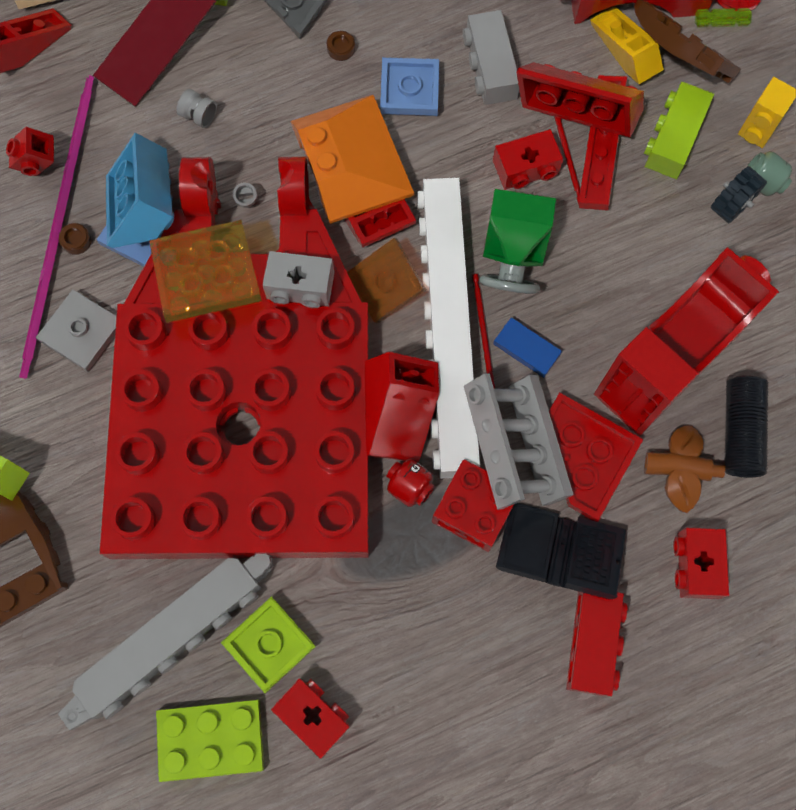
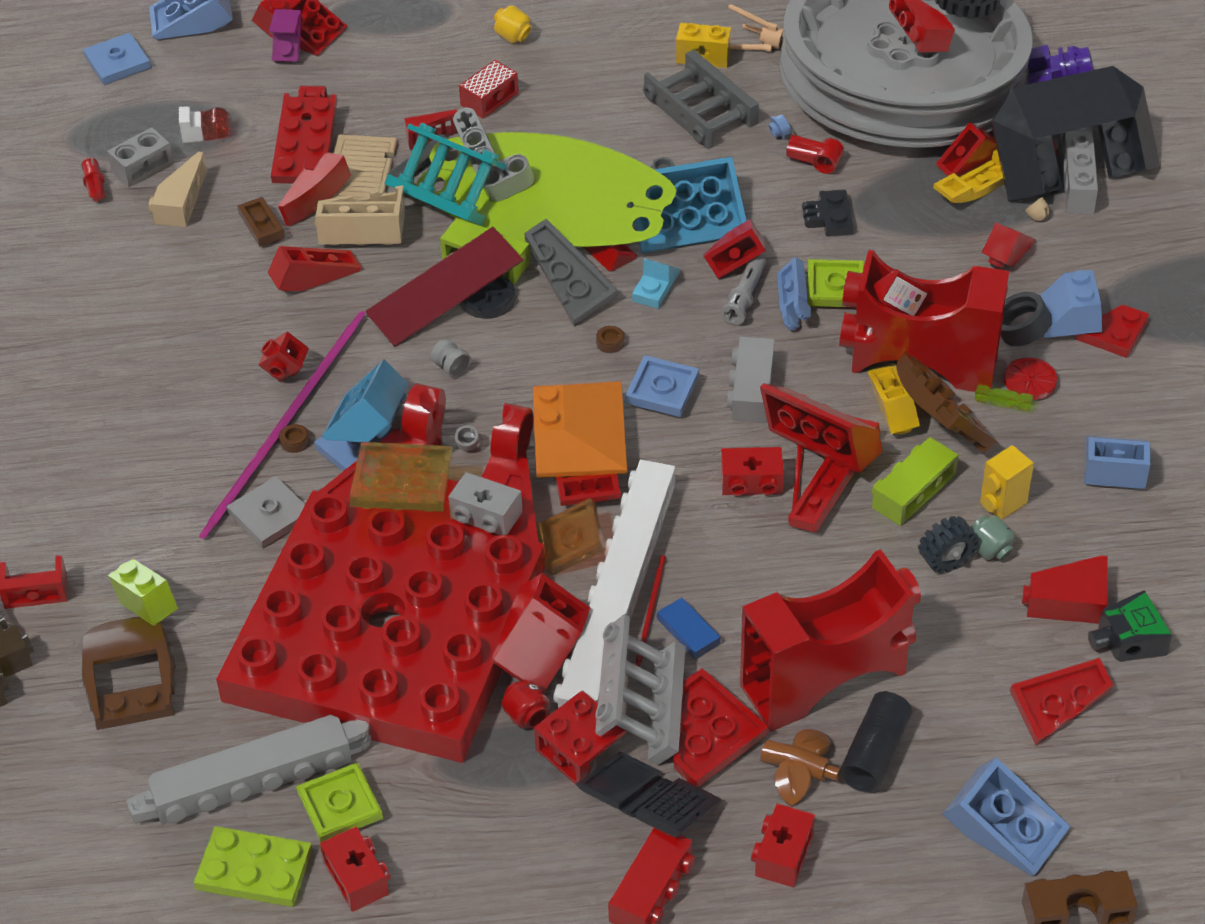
camera: 20 degrees right, 25 degrees down
green piece [479,189,556,294] -> none
none -> black tile [461,275,516,319]

